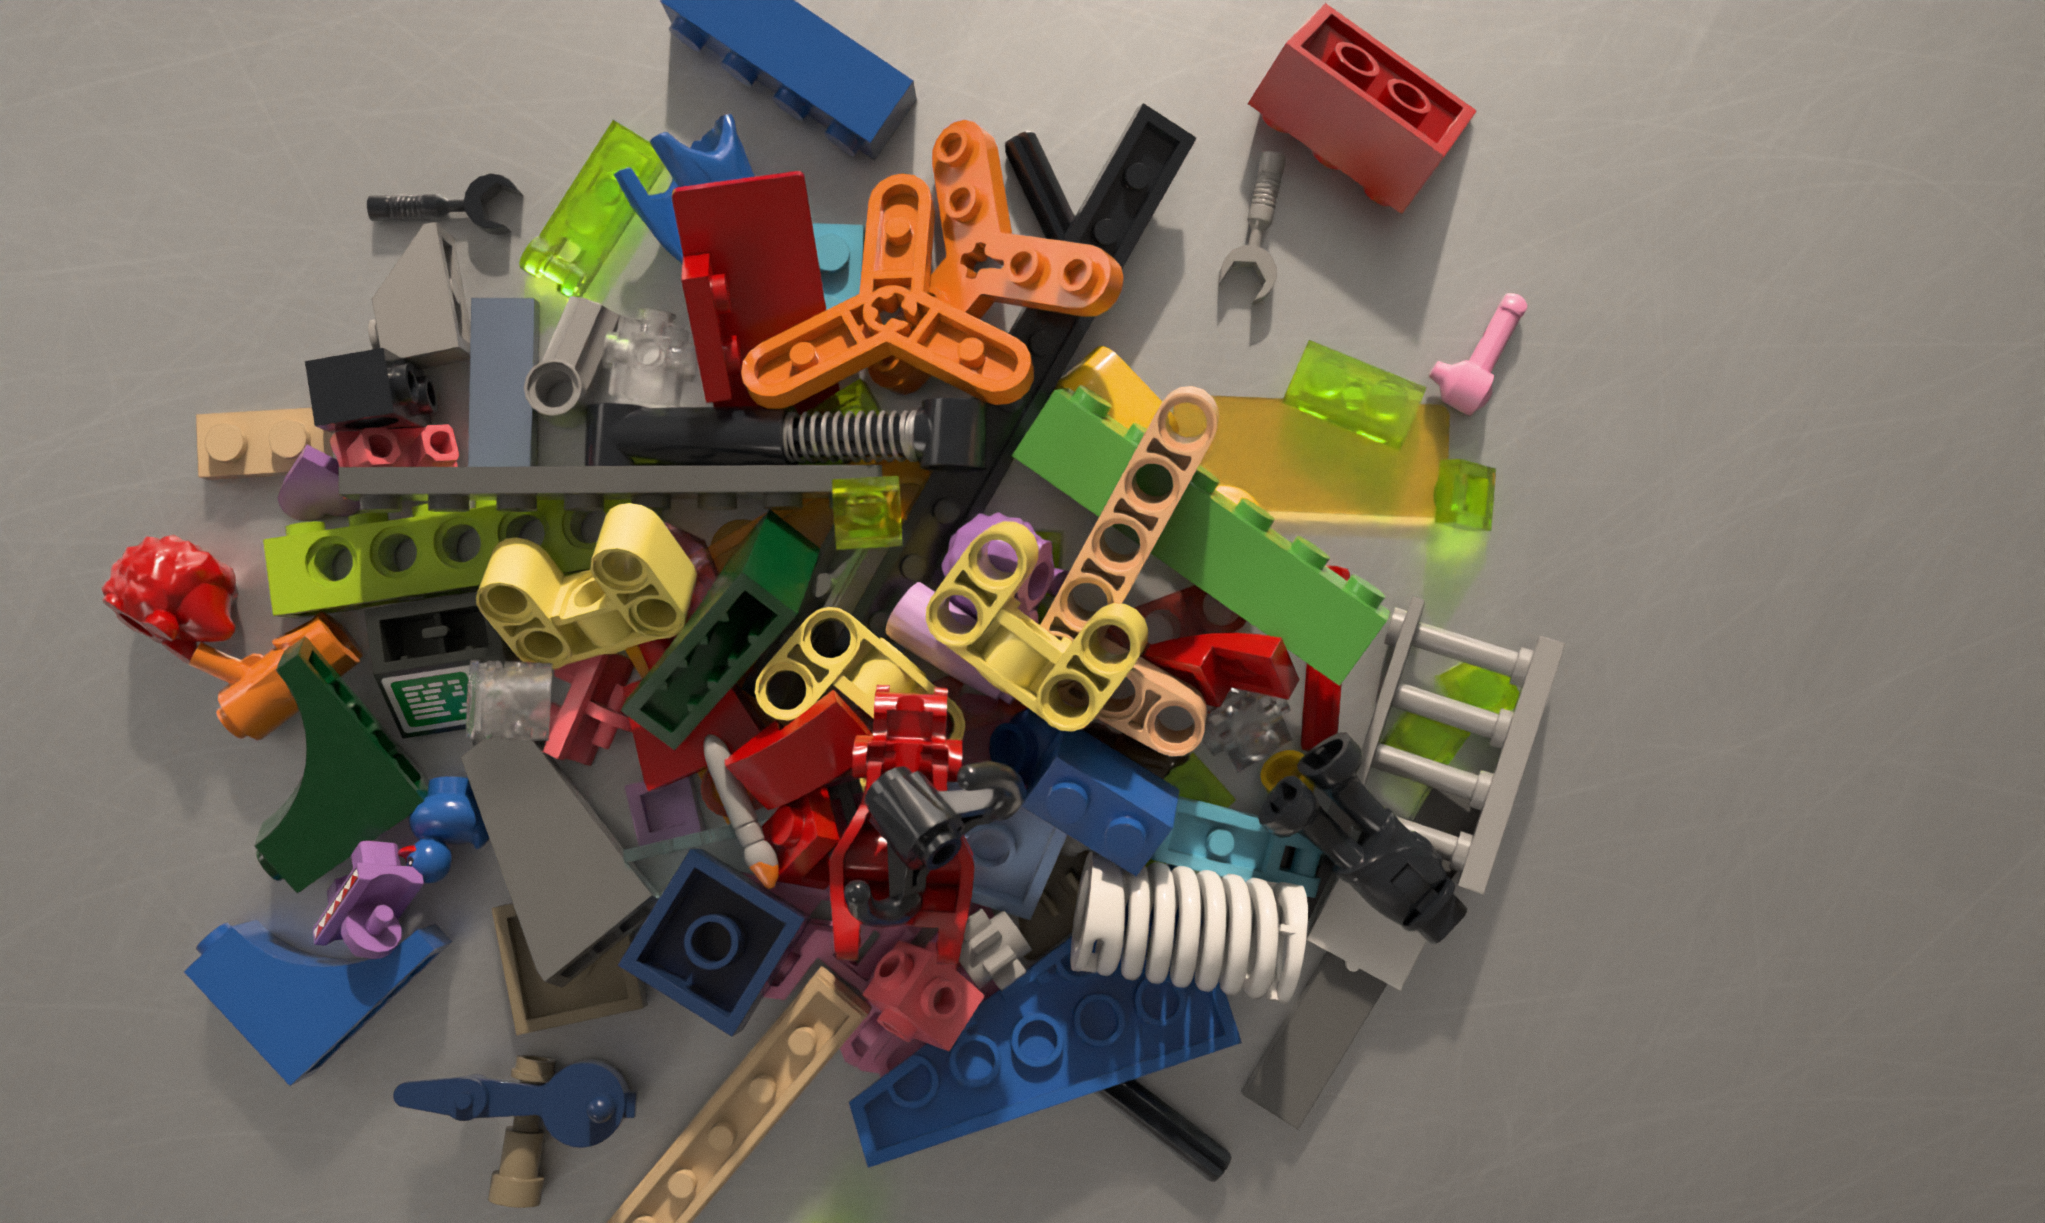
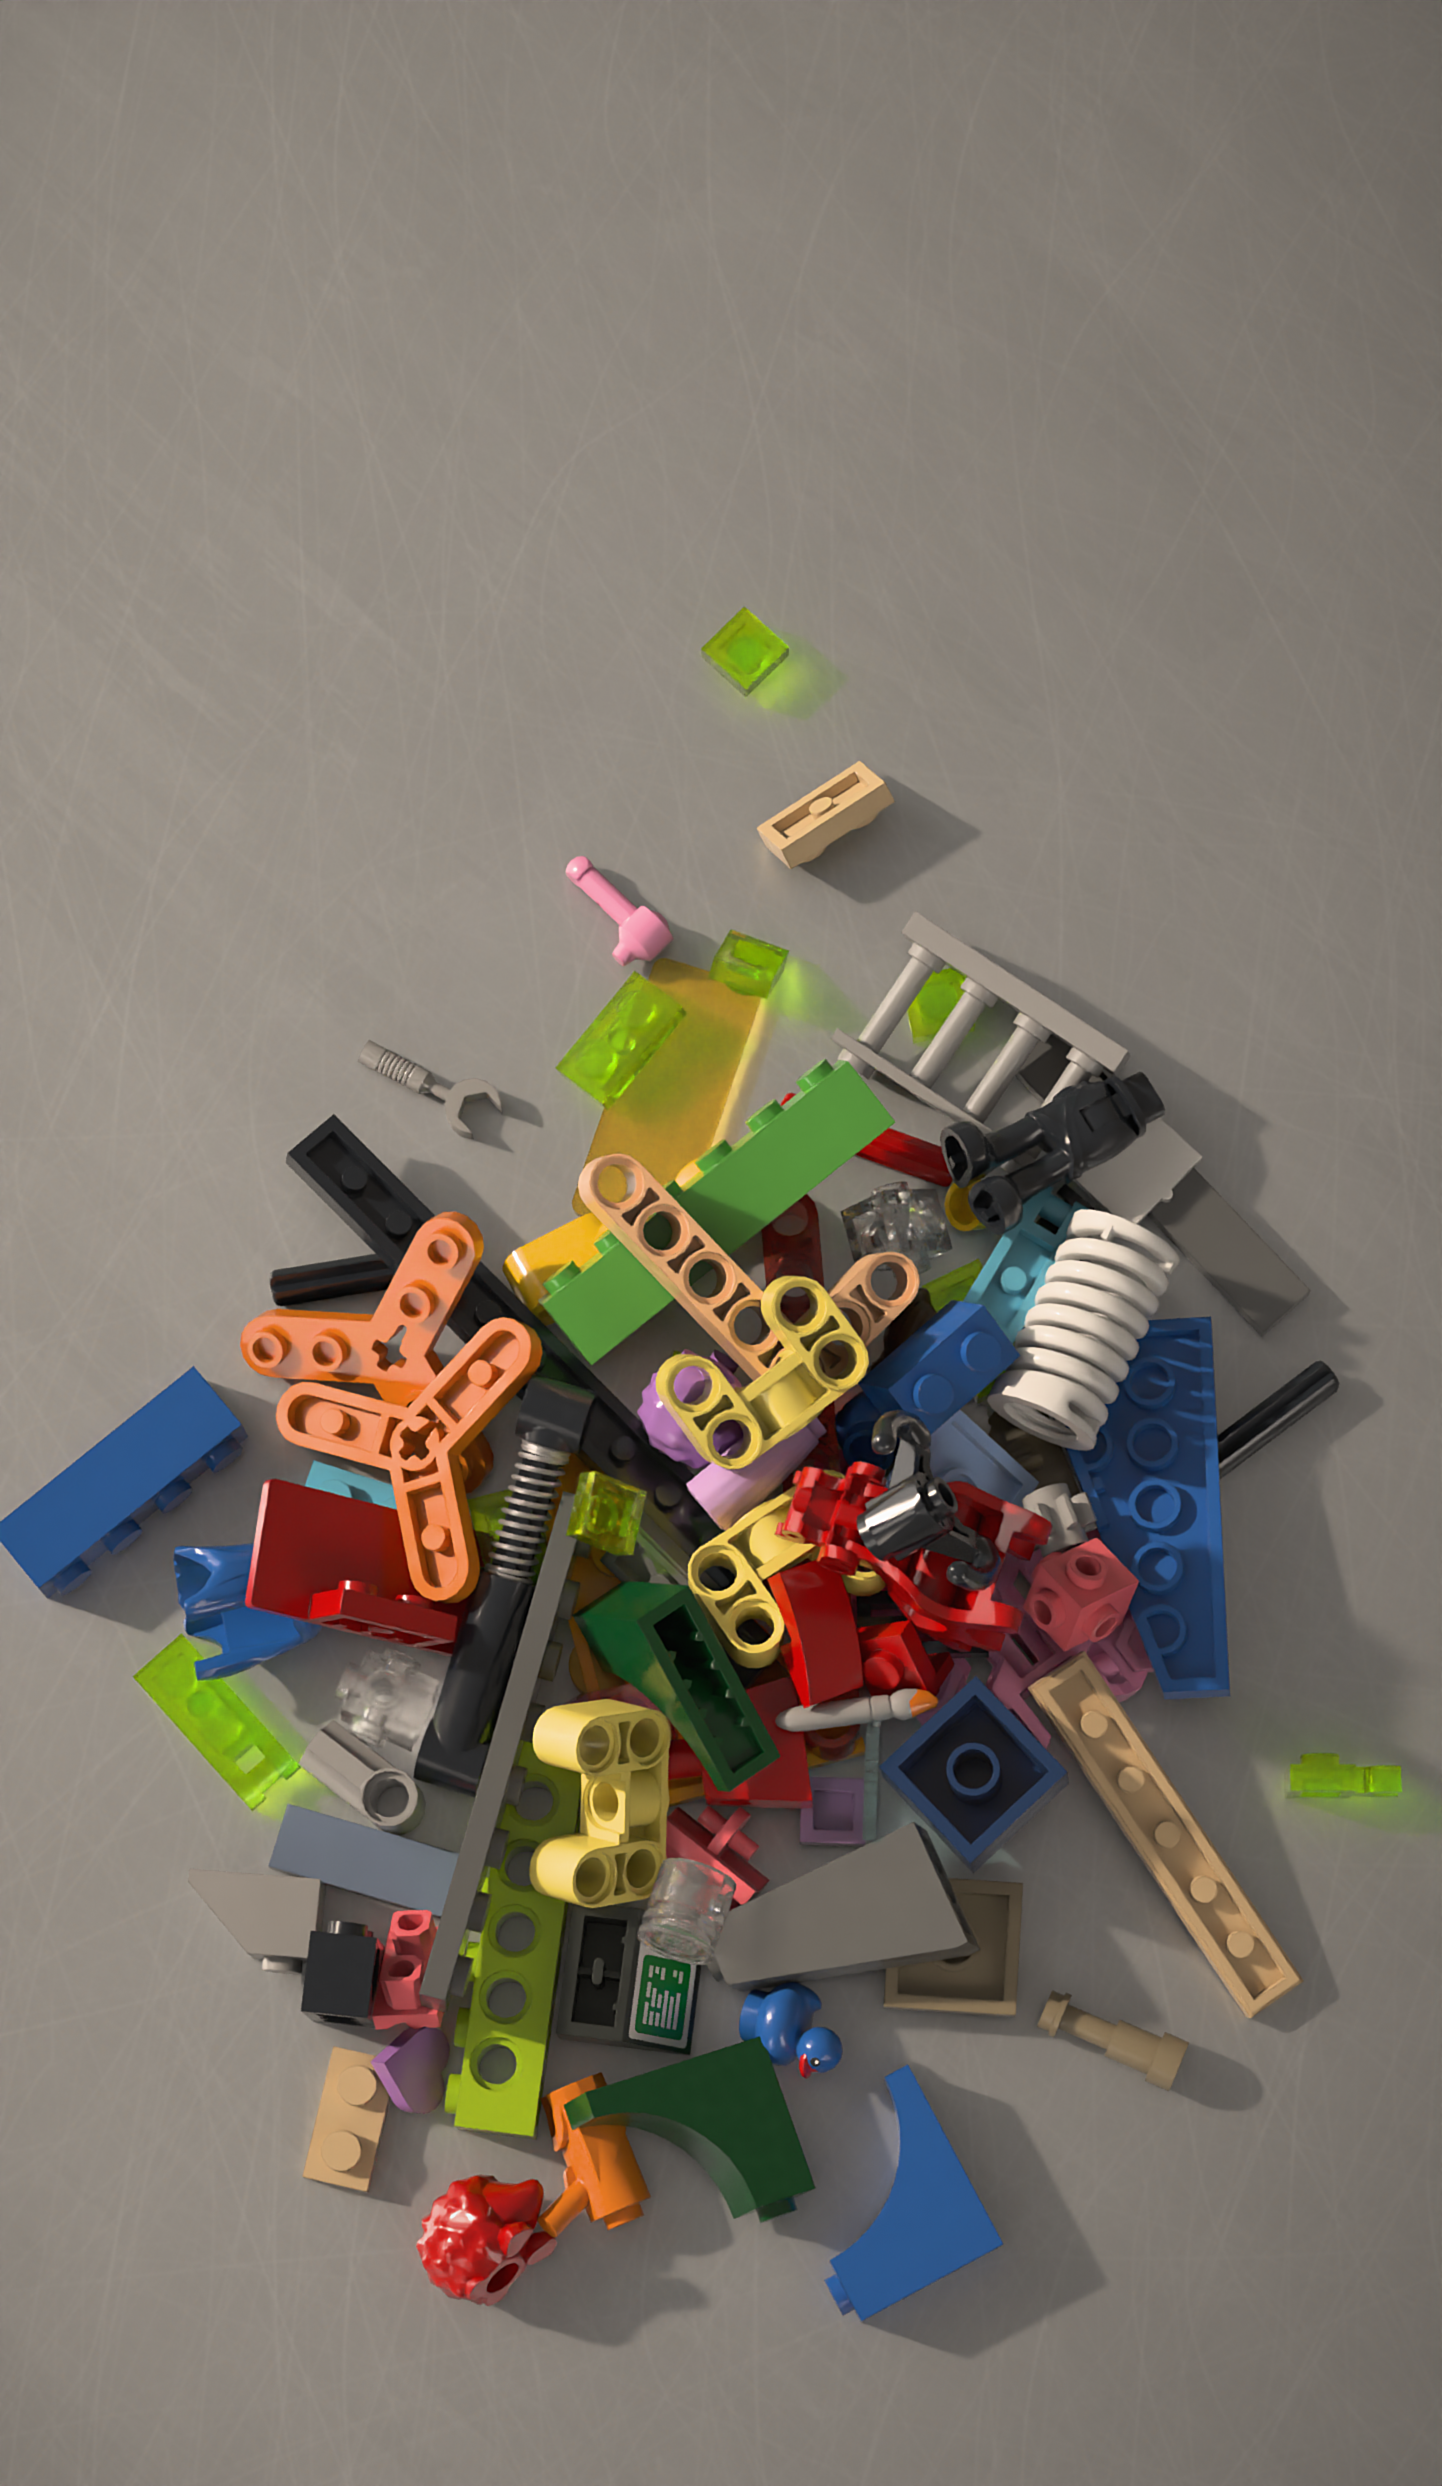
camera: 70 degrees left, 10 degrees down
medium lavender hips [312,841,424,959] -> none
black piece [367,174,524,235] -> none
dark blue piece [393,1059,638,1148] -> none
red slope [1144,633,1300,708] -> none
red slope [1247,3,1477,214] -> none
clear neon green tile [1381,711,1471,765] -> none
none -> clear neon green plate [701,606,789,698]
none -> tan plate [757,761,895,869]

